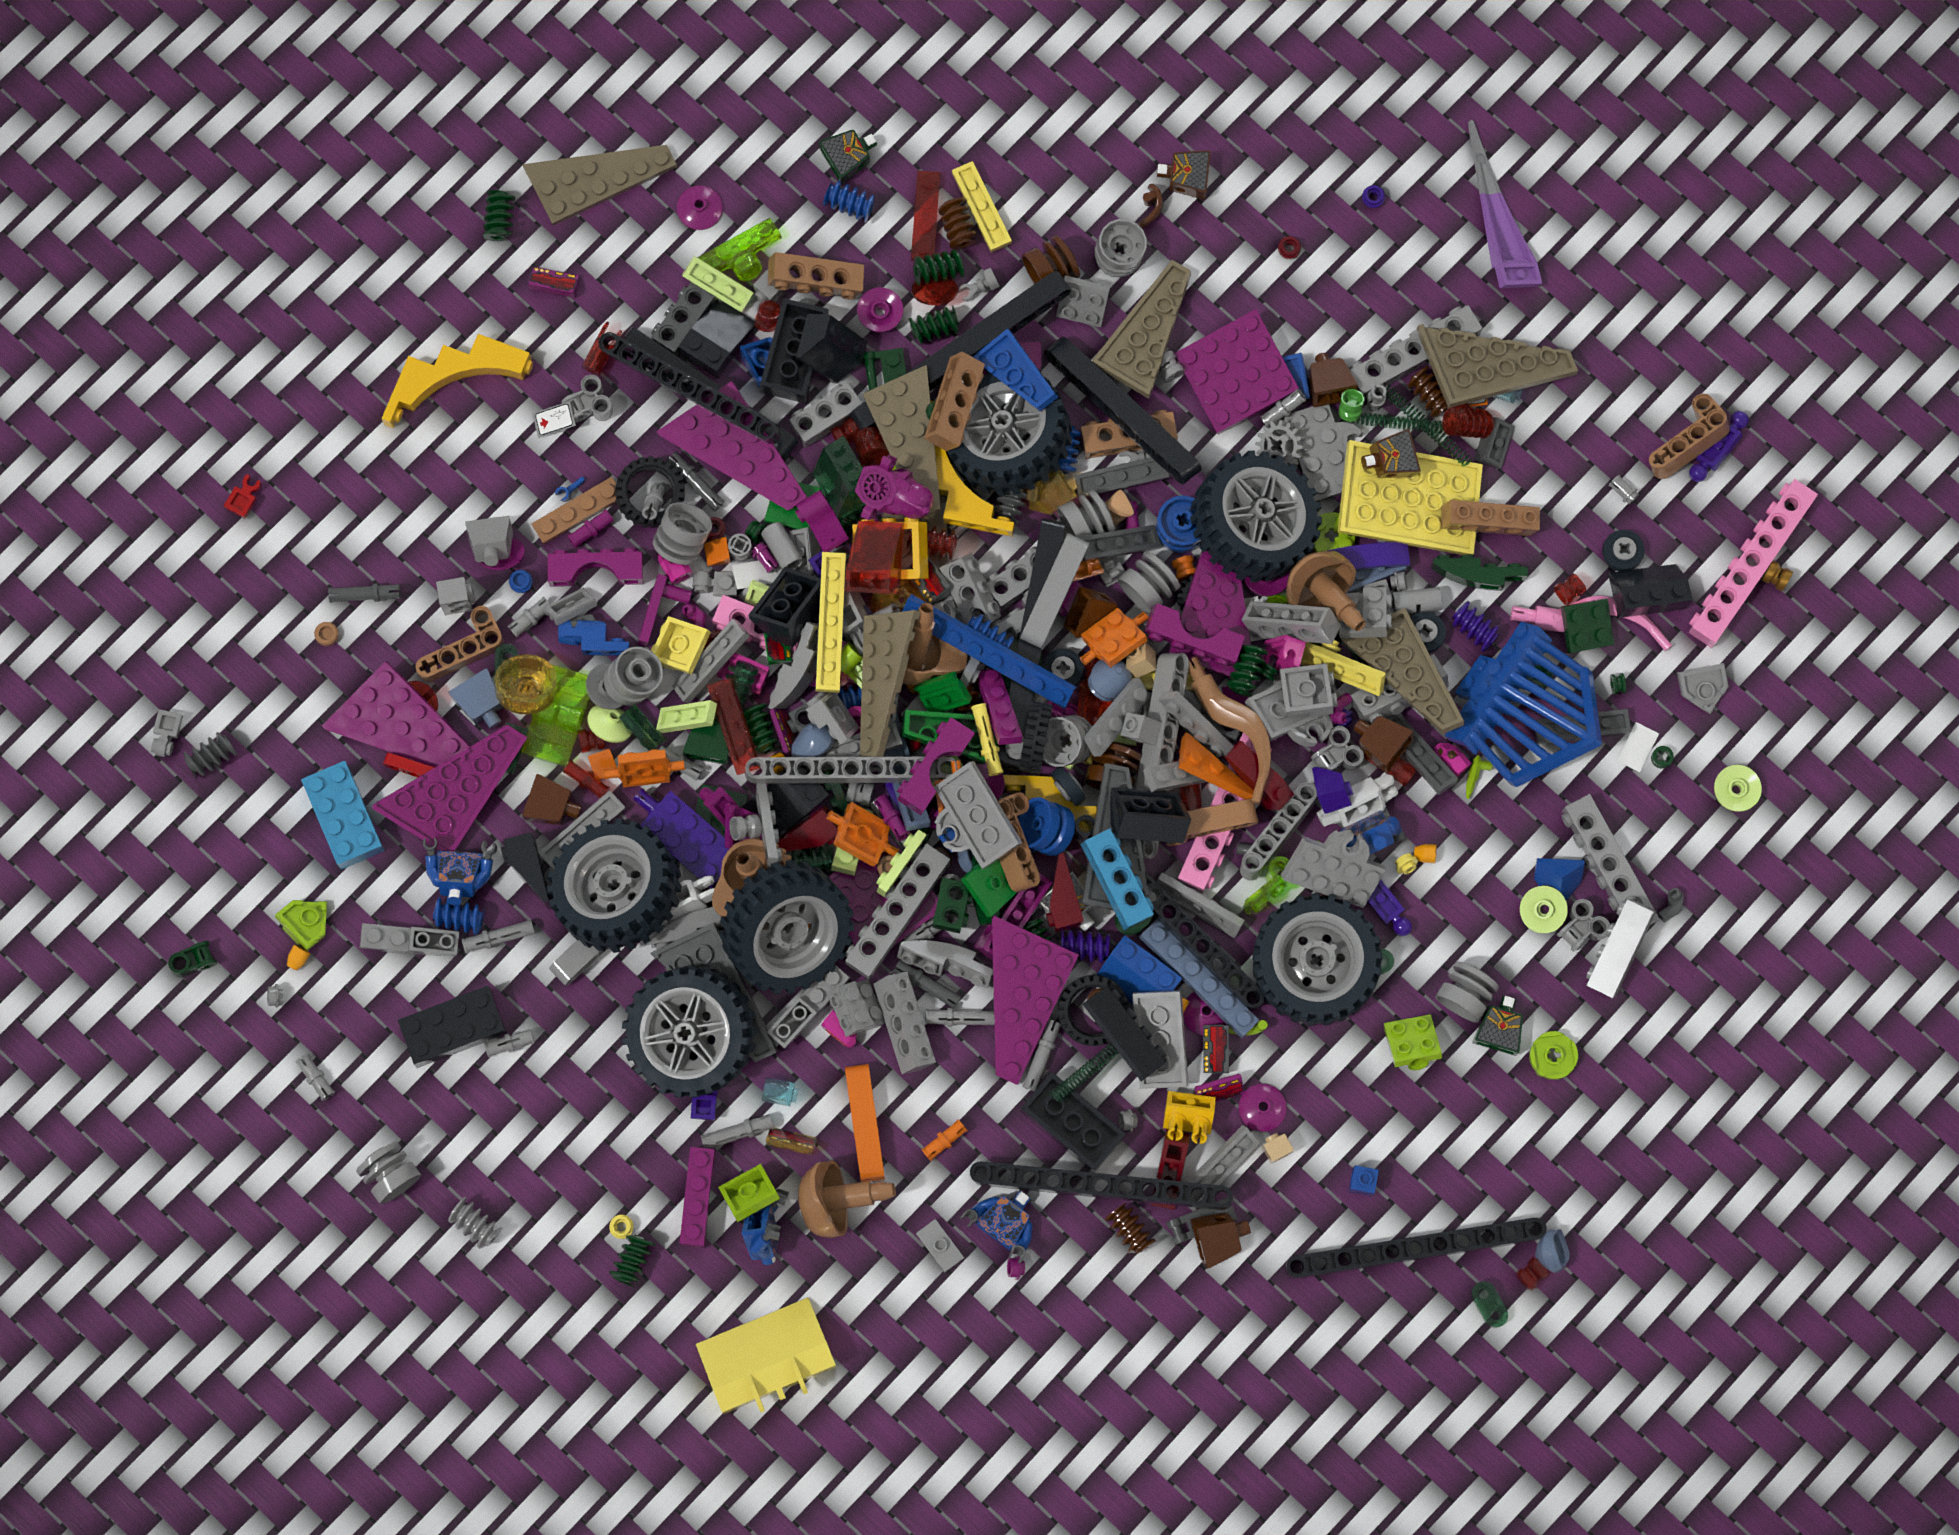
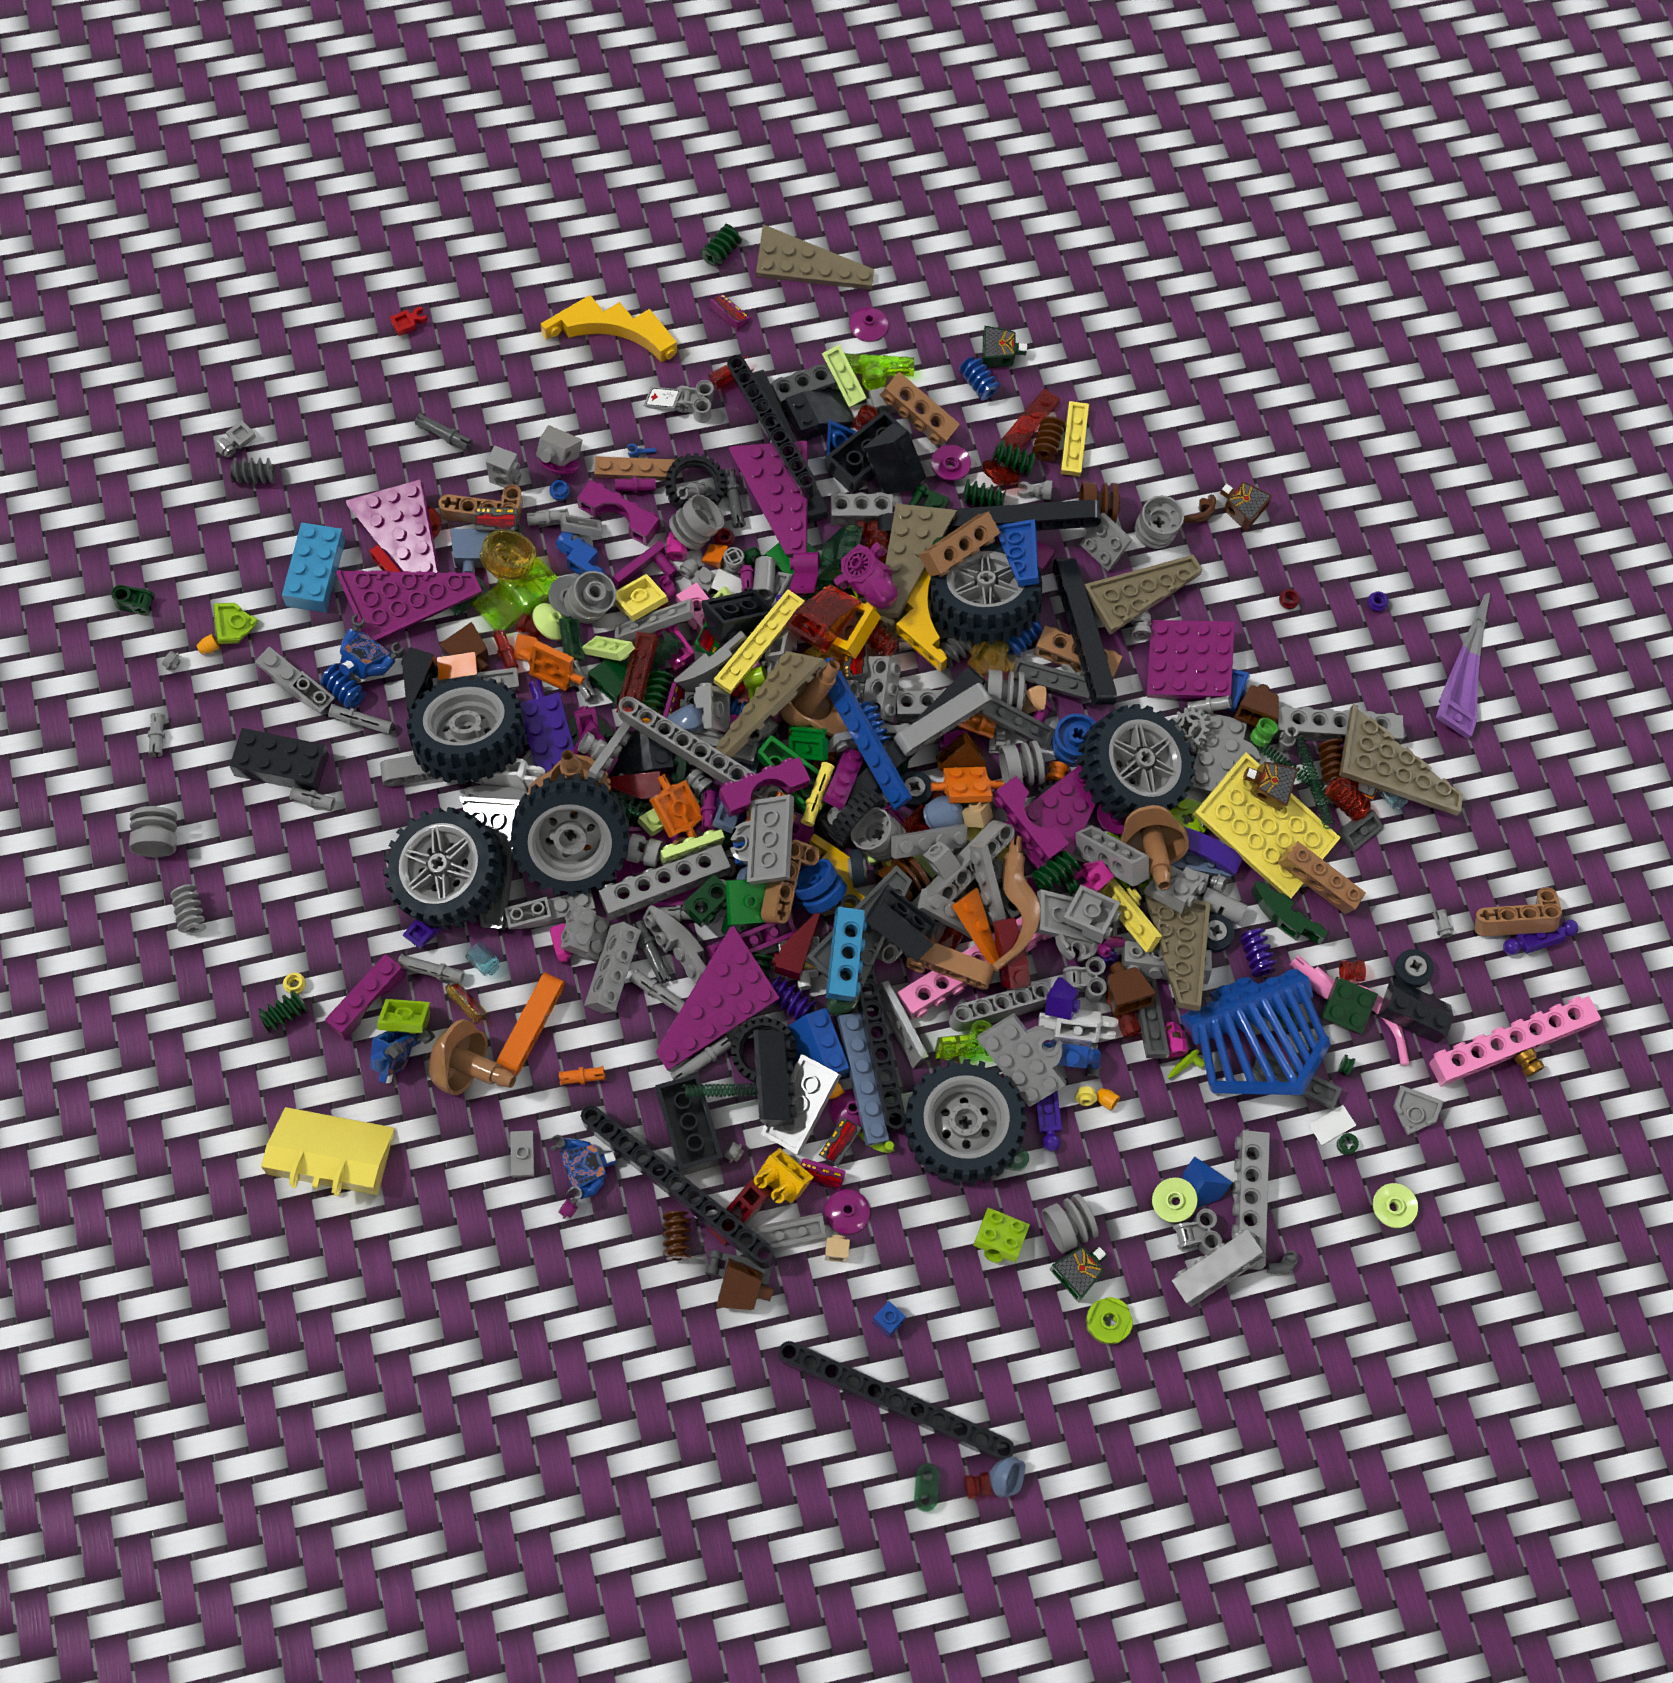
camera: 30 degrees right, 10 degrees down
medium nougat tile [314,622,339,647] -> none
none -> sticker [437,652,477,680]
none -> slope [474,507,518,531]
none -> light grey wheel [626,834,663,868]

